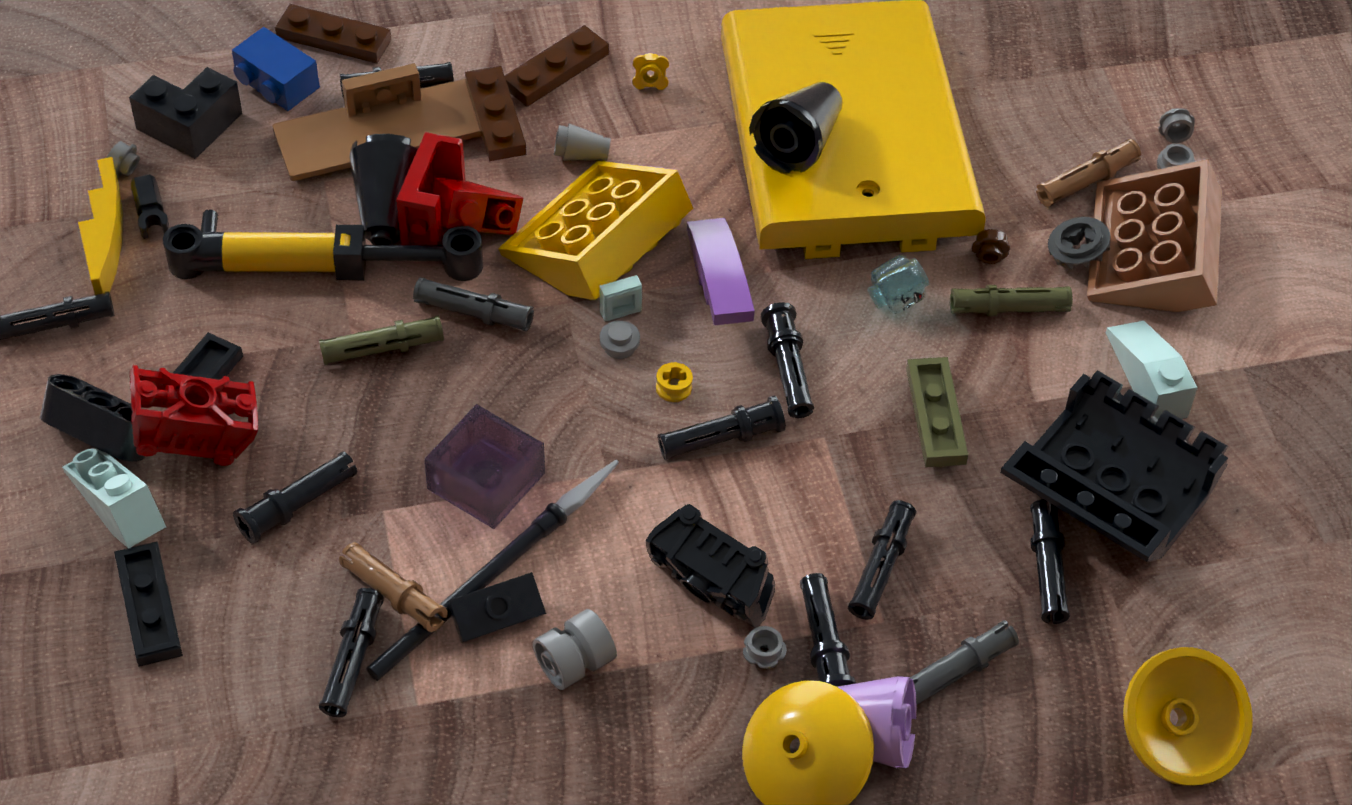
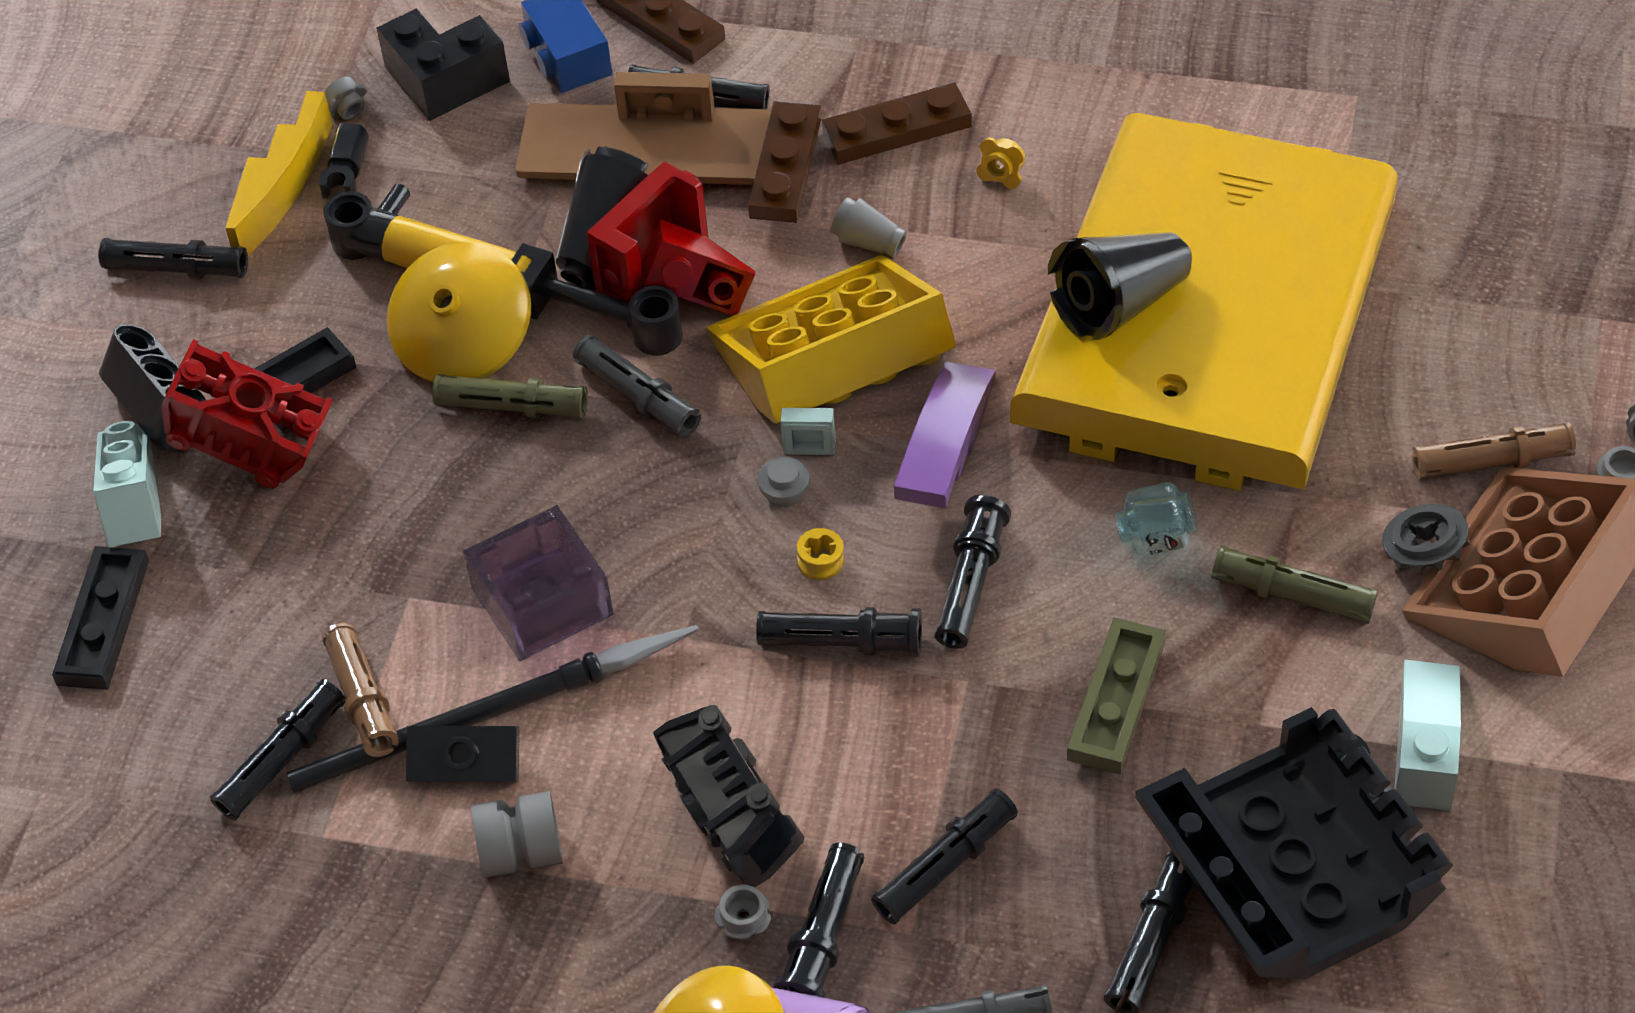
camera: 30 degrees right, 0 degrees up
black pin [233,451,357,544] -> none
reddish brown plate [972,229,1010,264] -> none
none -> yellow dish [387,241,531,383]

